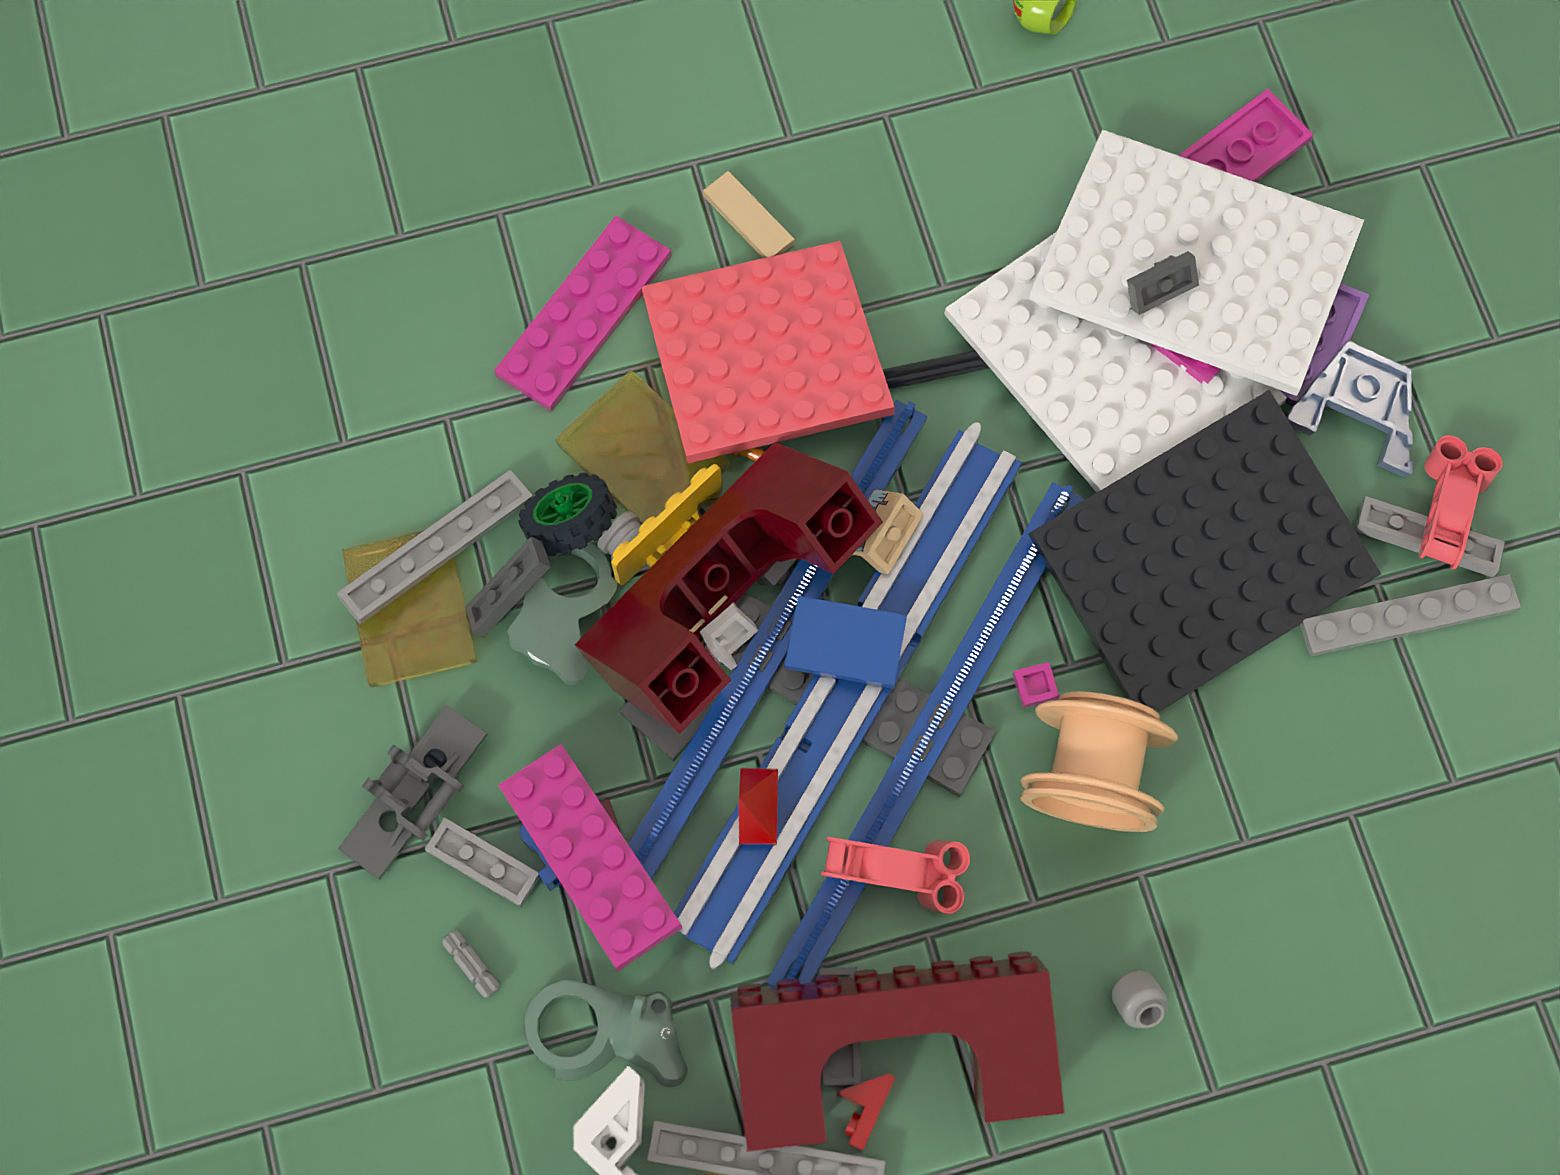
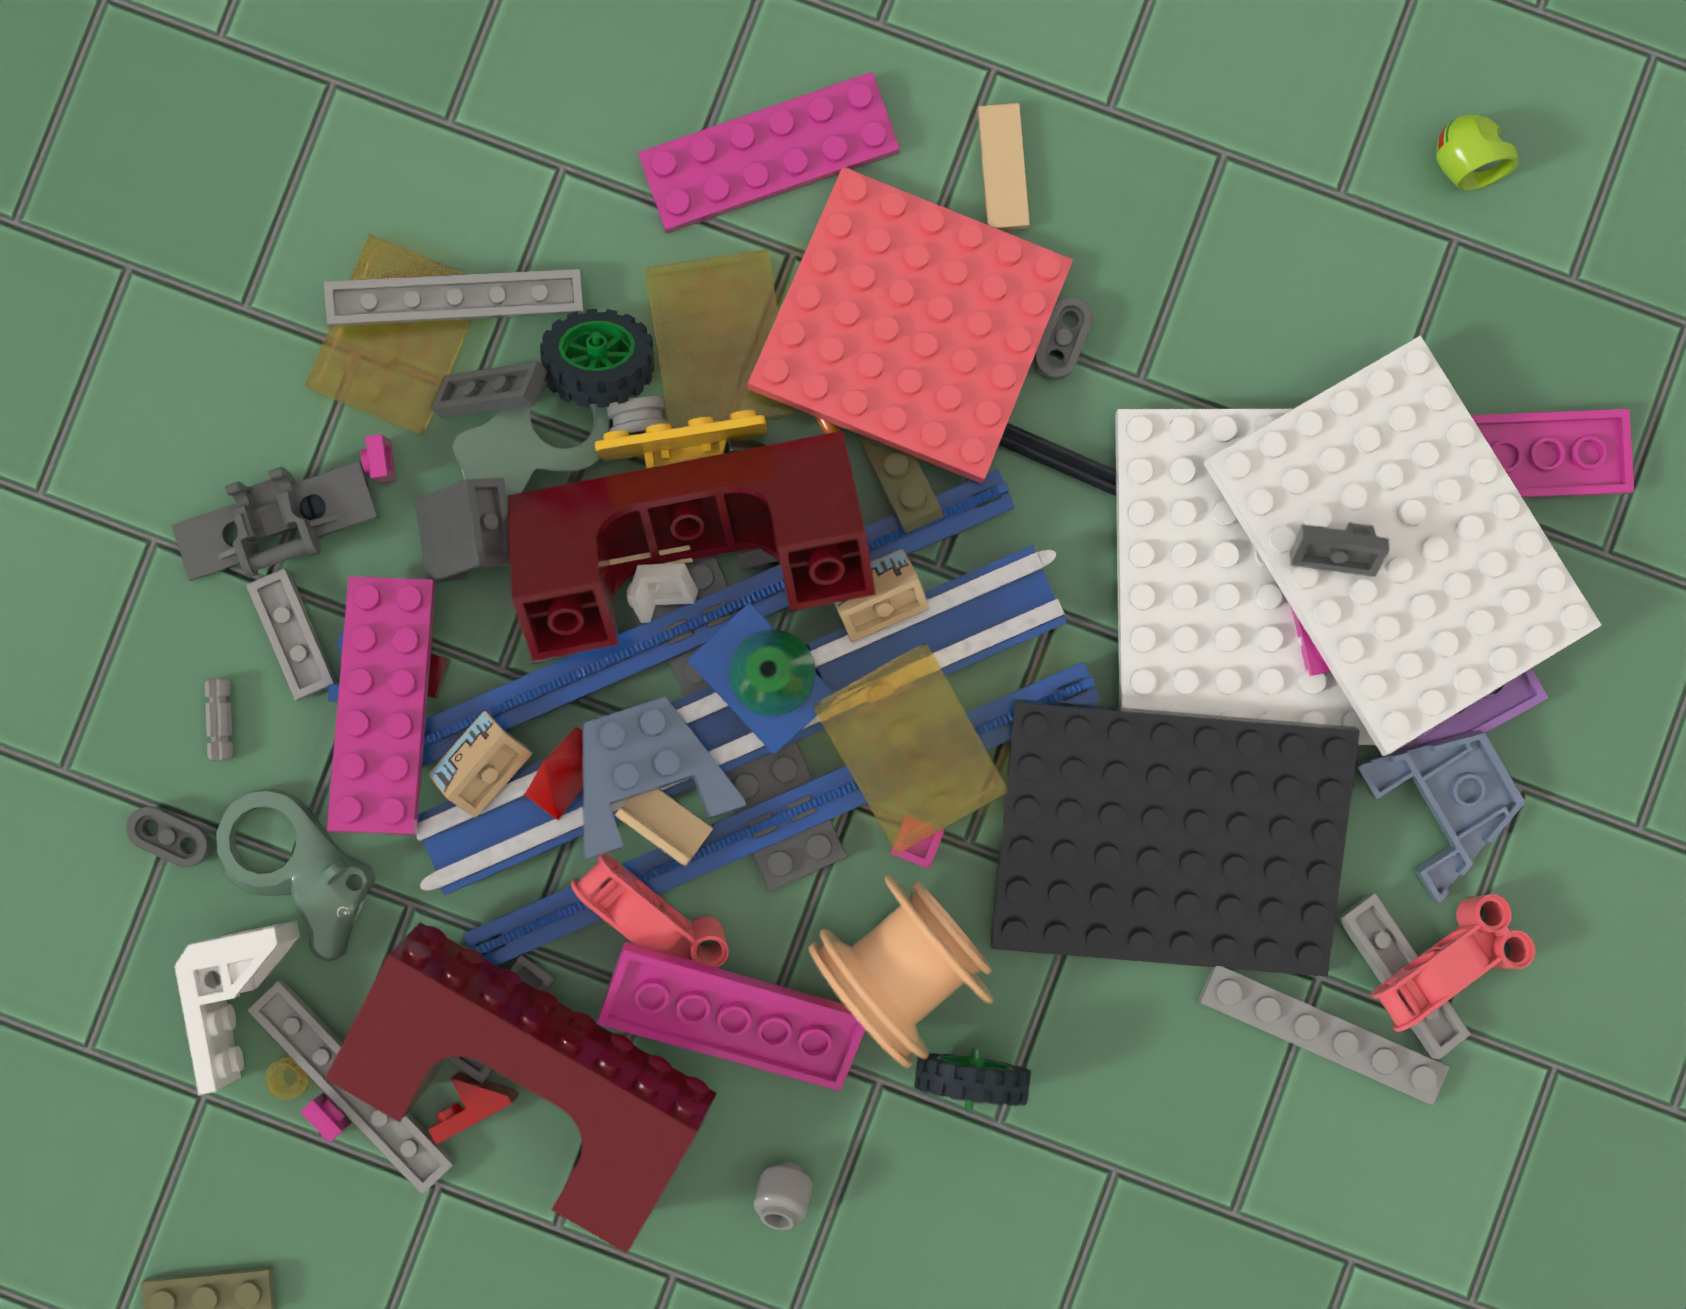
camera: 35 degrees right, 15 degrees up
none -> dark grey plate [126,806,212,867]
none -> dark pink plate [361,434,396,483]
none -> dark grey panel [415,478,510,582]
none -> tan panel [429,711,533,818]
none -> sand blue wing [582,697,746,861]
none -> dark pink plate [597,942,866,1091]
none -> tan panel [615,788,714,866]
none -> green cone [729,629,816,716]
none -> clear yellow plate [813,642,1009,854]
none -> olive plate [856,433,944,534]
none -> black wheel [914,1048,1031,1110]
none -> dark grey plate [1034,297,1093,380]

